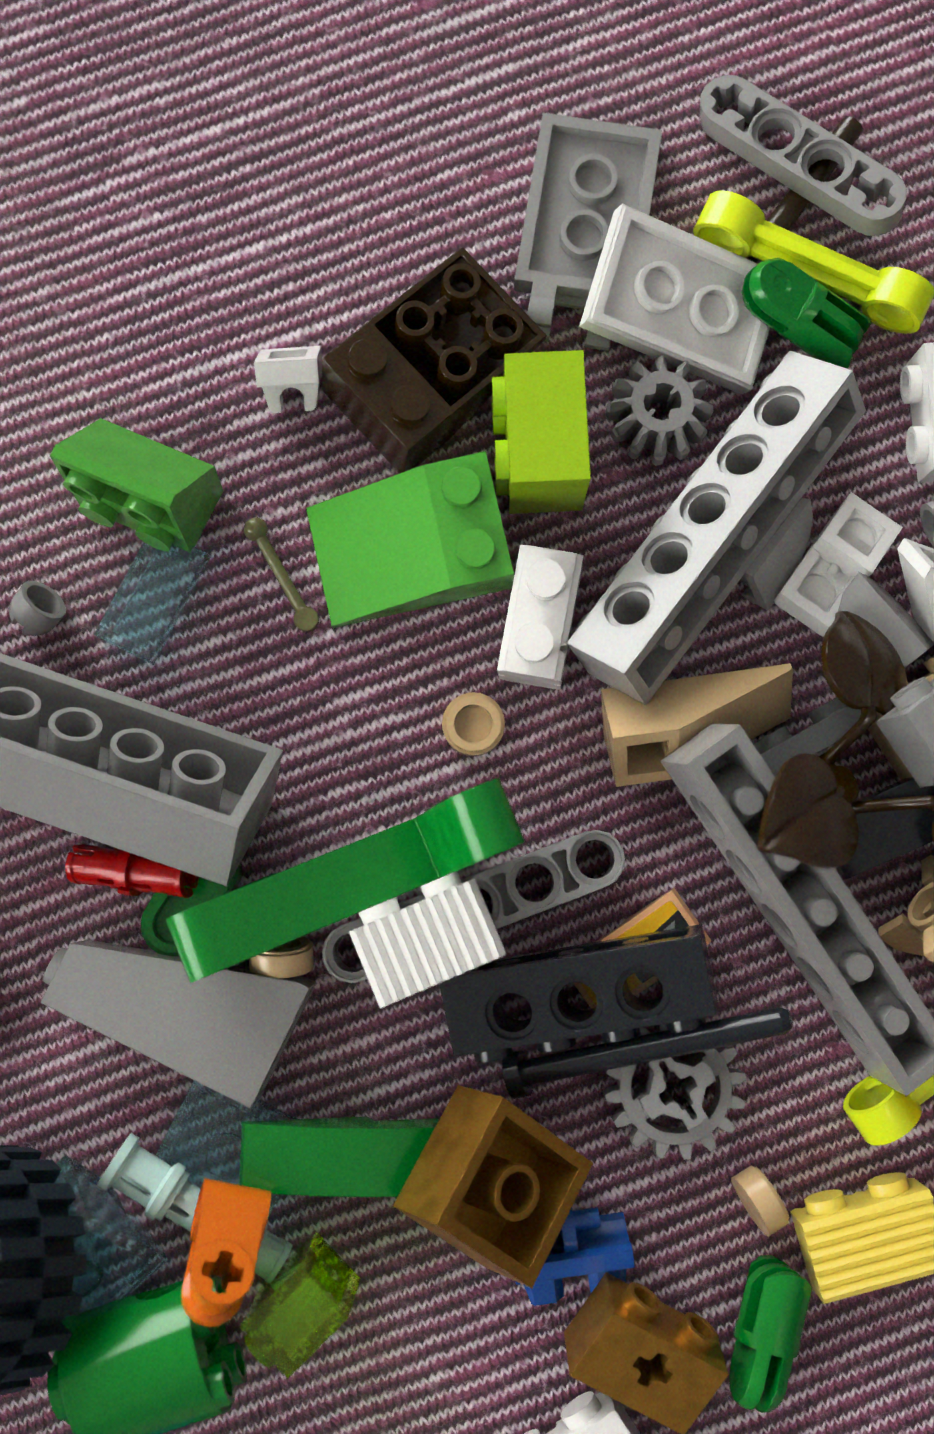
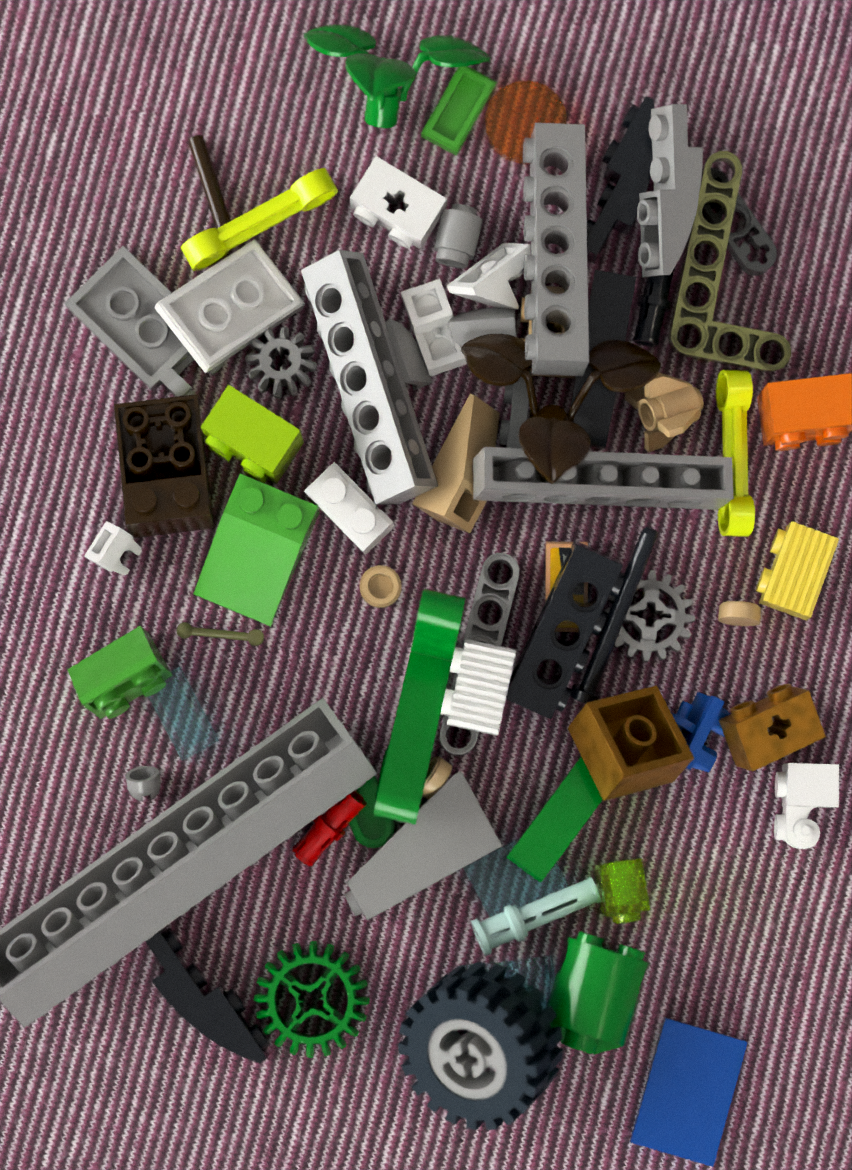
camera: 65 degrees left, 0 degrees up
orange piece [181,1178,271,1327] -> none
light grey beam [700,75,907,236] -> none
green arm [729,1255,812,1413] -> none
green arm [741,258,872,369] -> none

